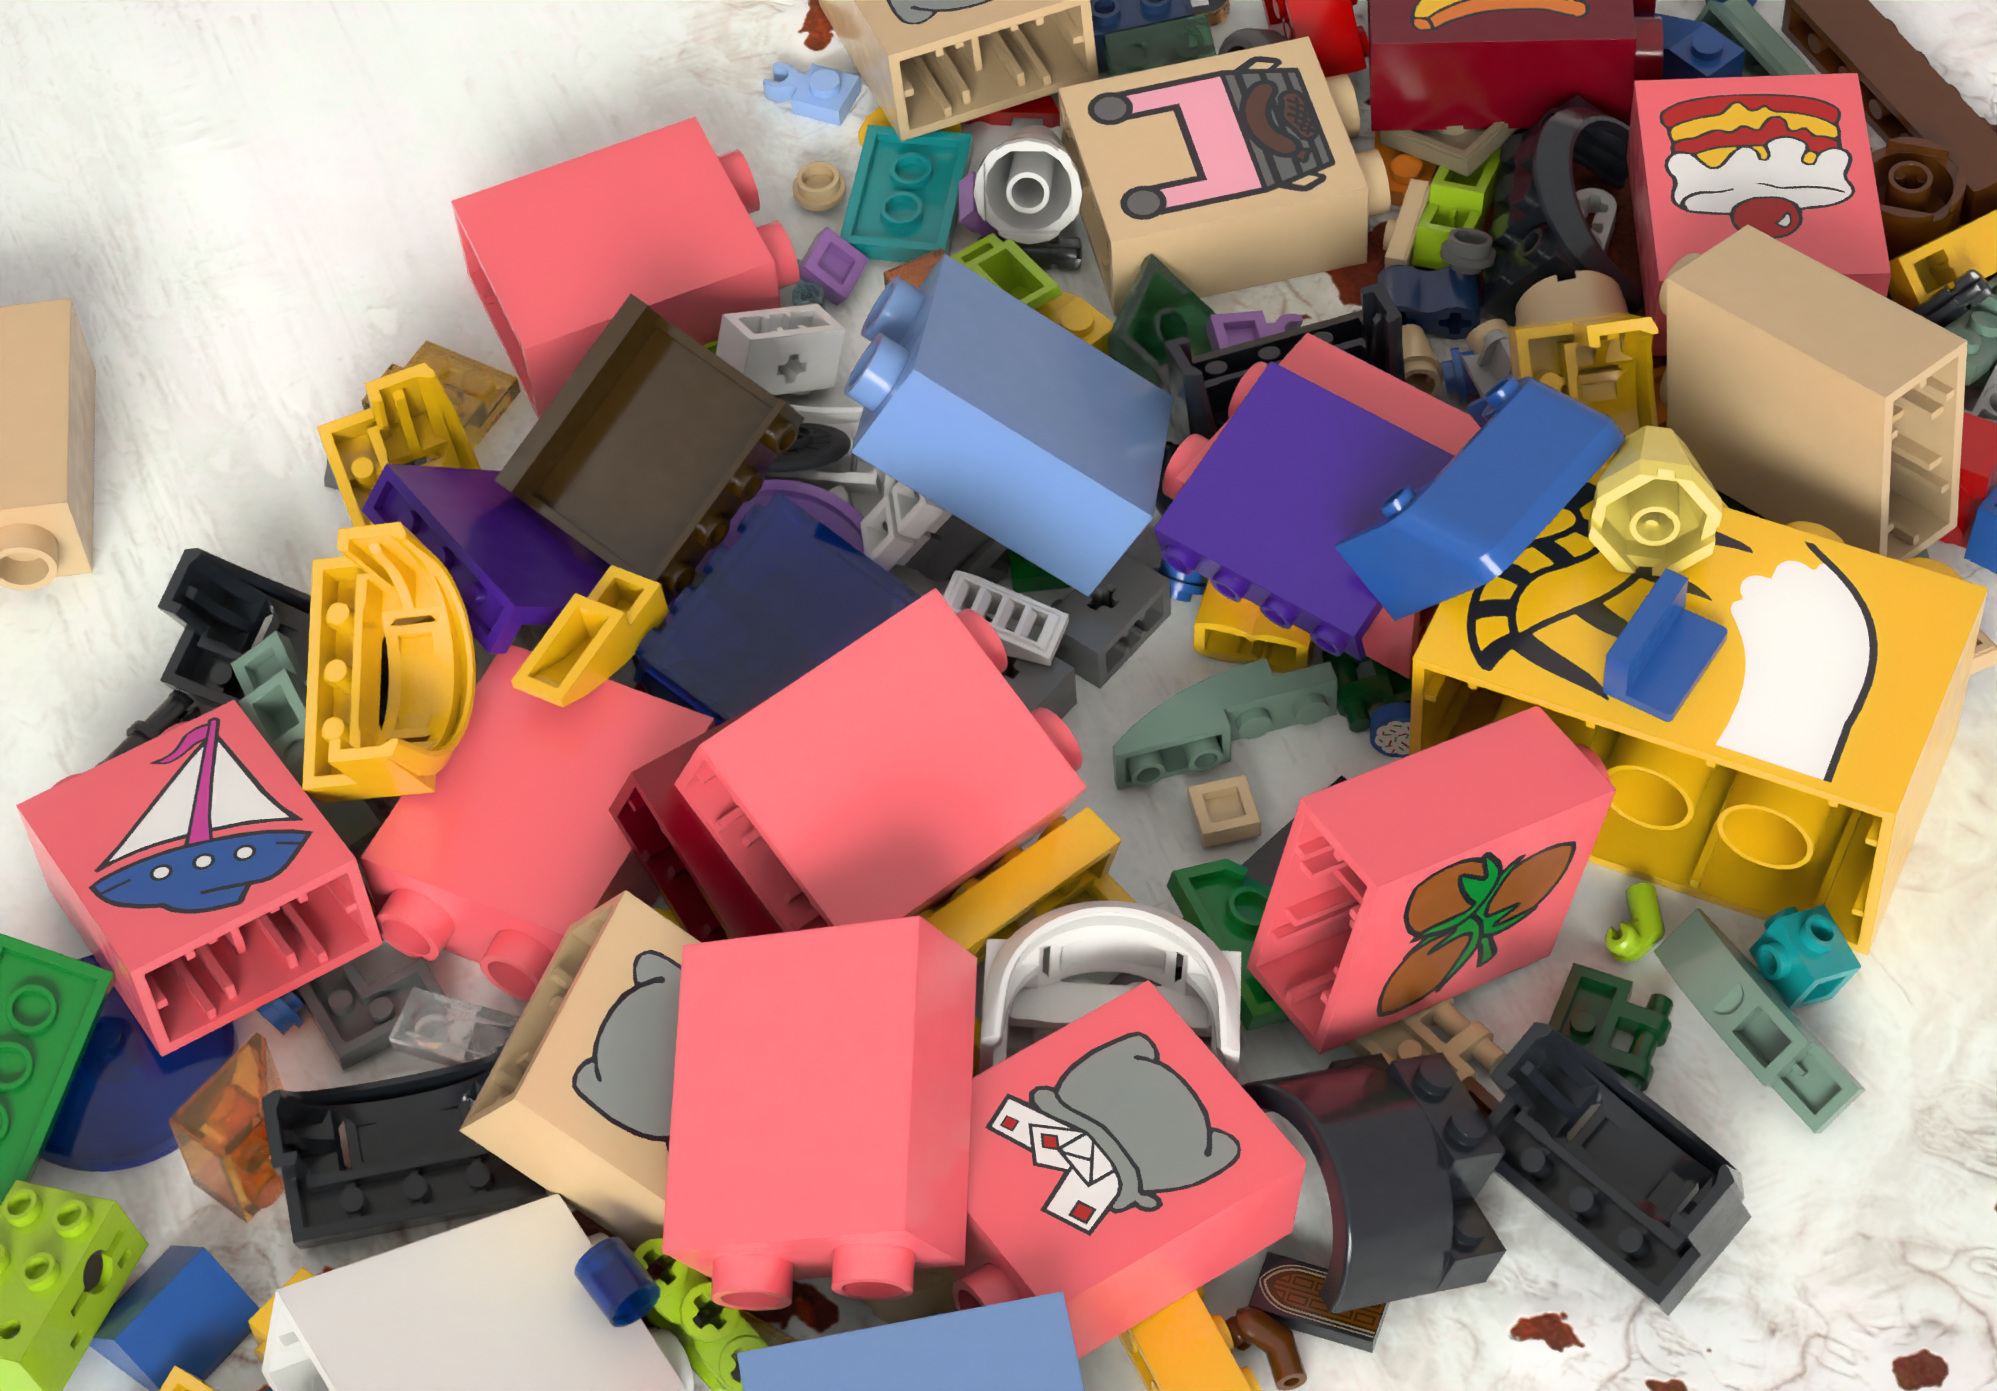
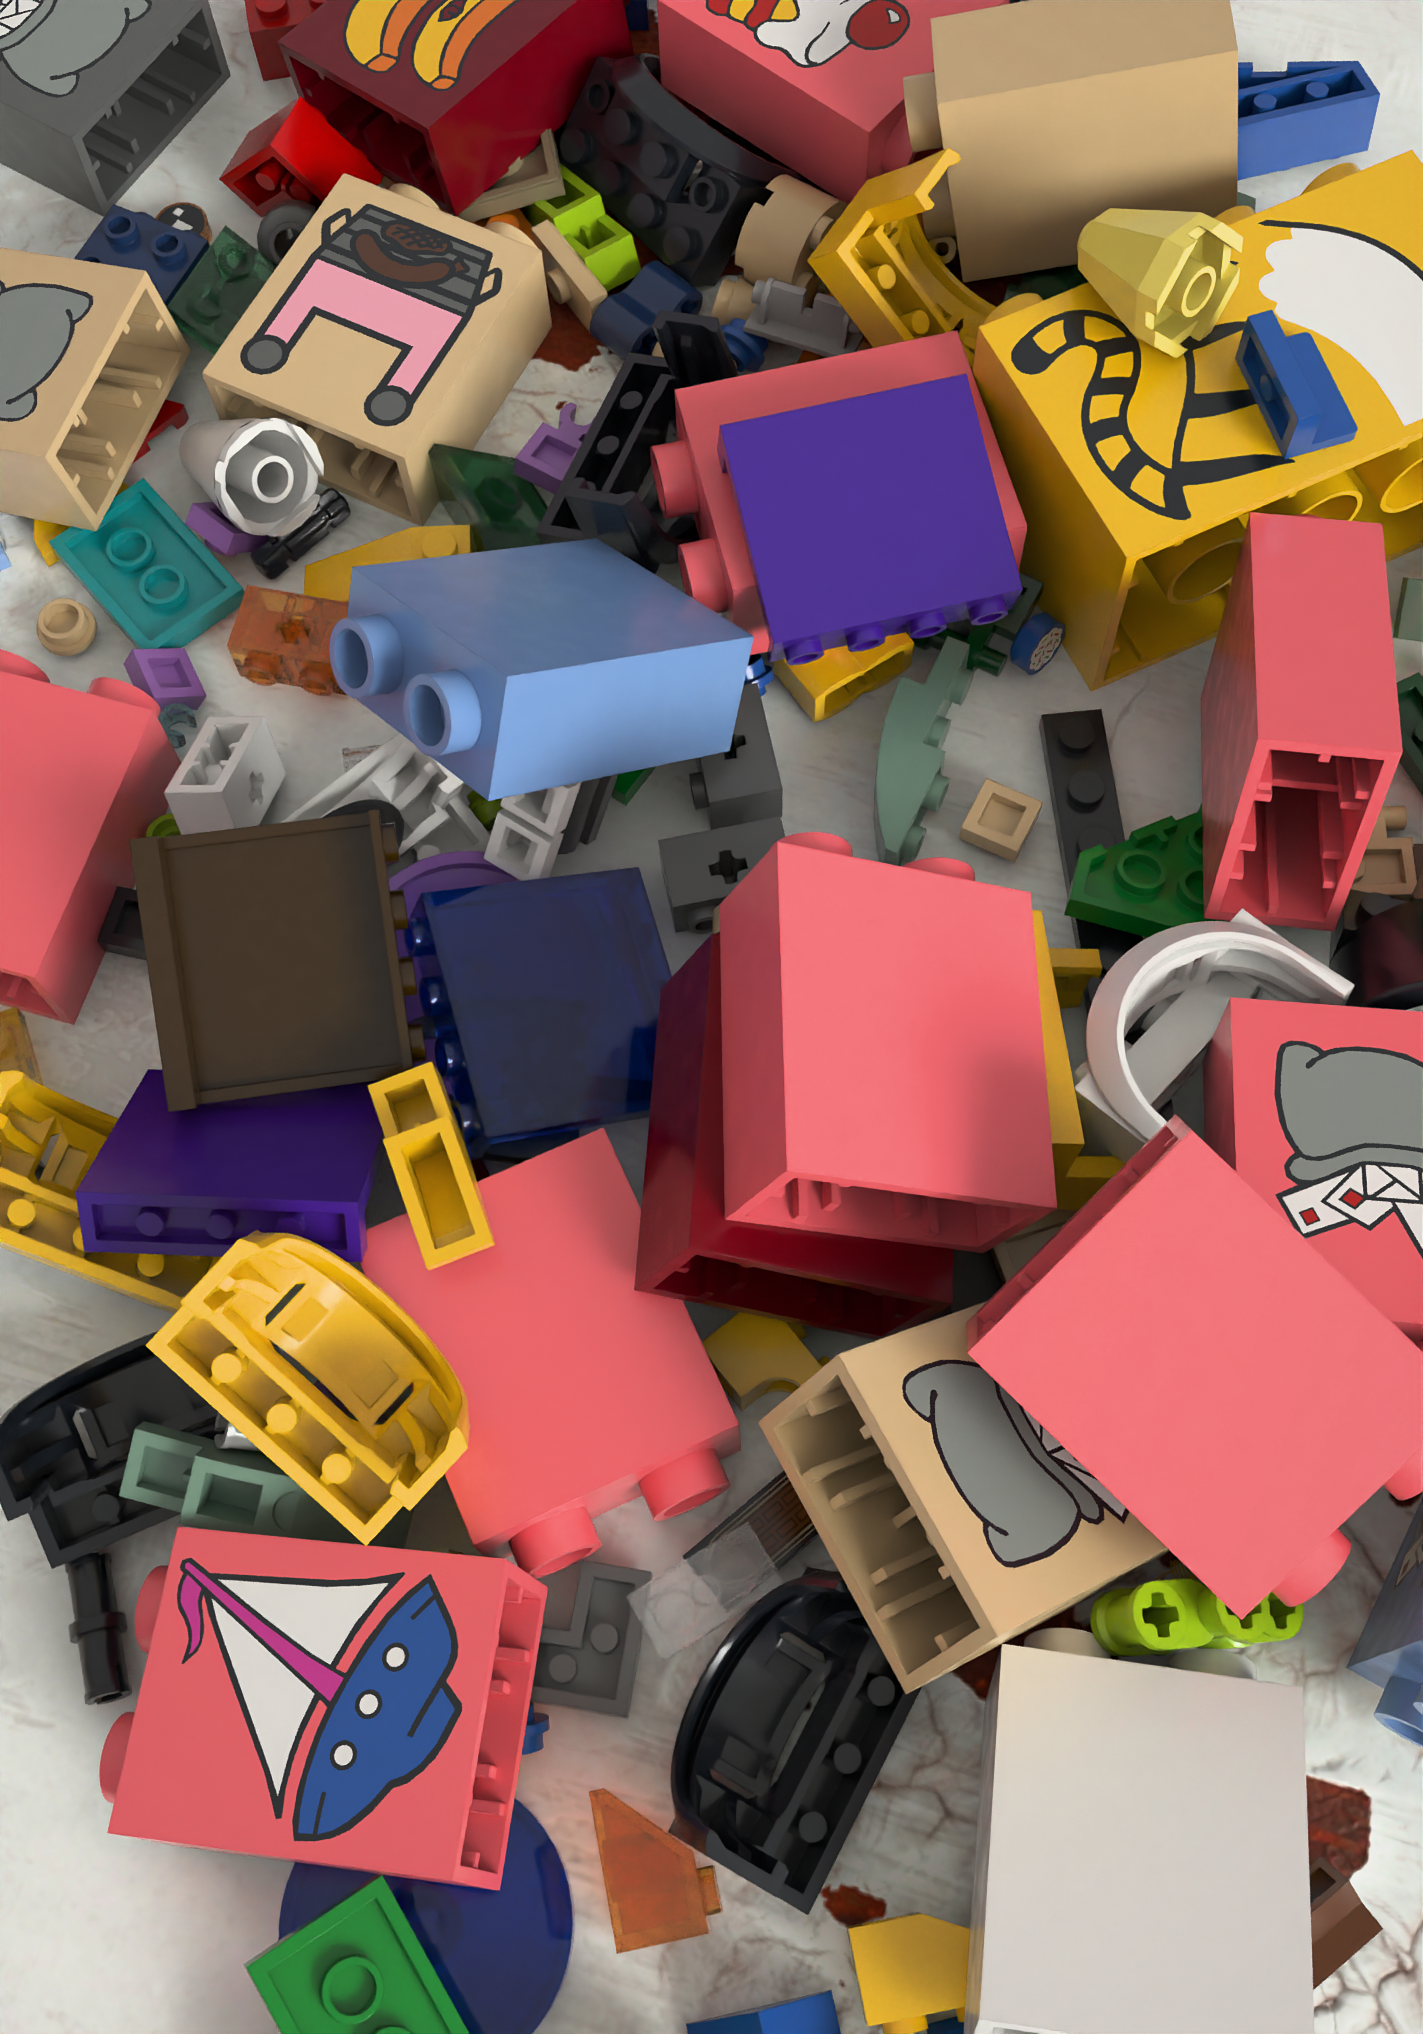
camera: 50 degrees left, 15 degrees up
clear blue beam [574,1237,661,1327] -> none
white slope [943,570,1069,666] -> none
lime slope [950,233,1062,310] -> none
blue windscreen [1334,375,1626,621] -> none
dark grey plate [1440,228,1496,275] -> none

